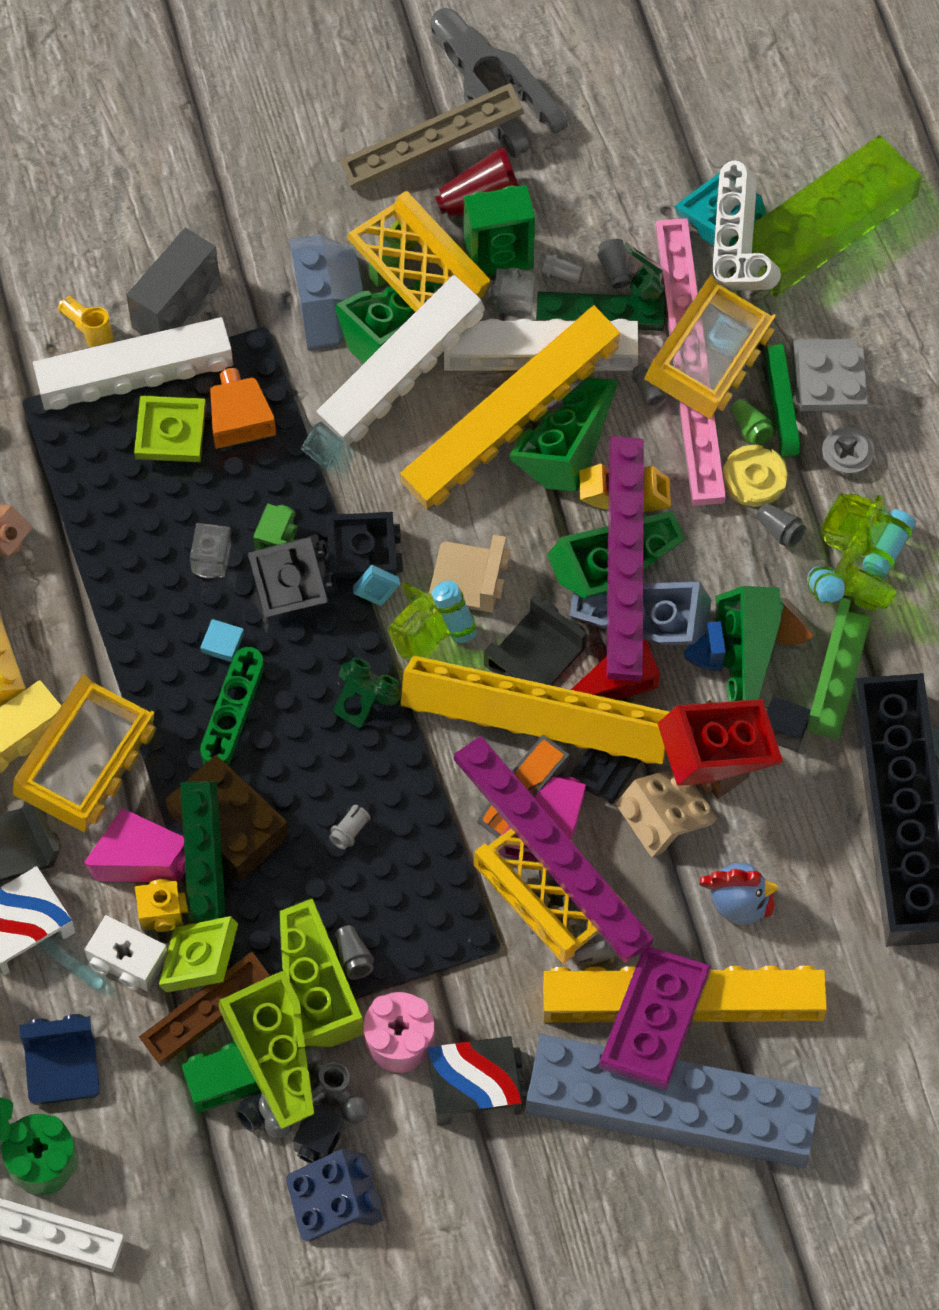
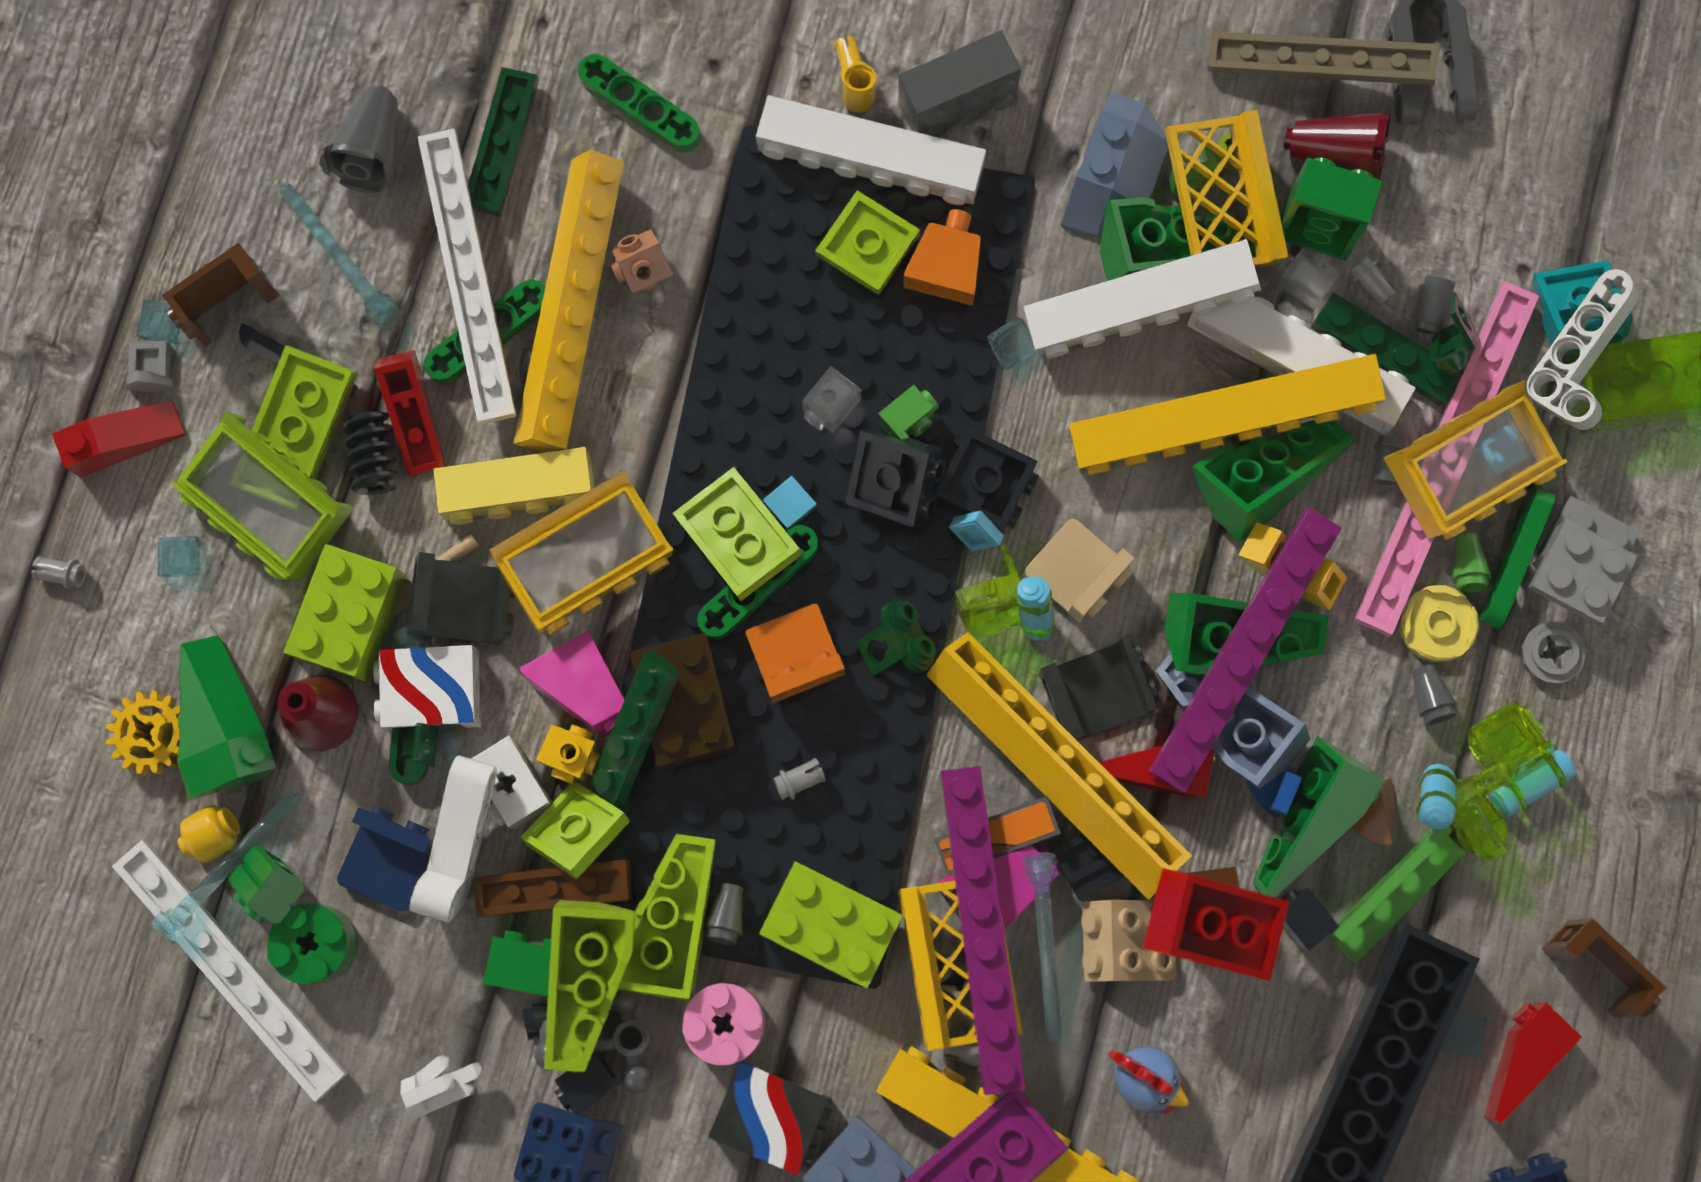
camera: 35 degrees right, 15 degrees up
none -> dark green bracket [388,723,438,785]
none -> white rock [401,1055,483,1119]
none -> white beam [410,755,497,923]
none -> lime plate [673,467,802,601]
none -> orange bracket [746,604,845,703]
none -> lime brick [759,861,903,989]
none -> clear light blue piece [1023,853,1062,1043]

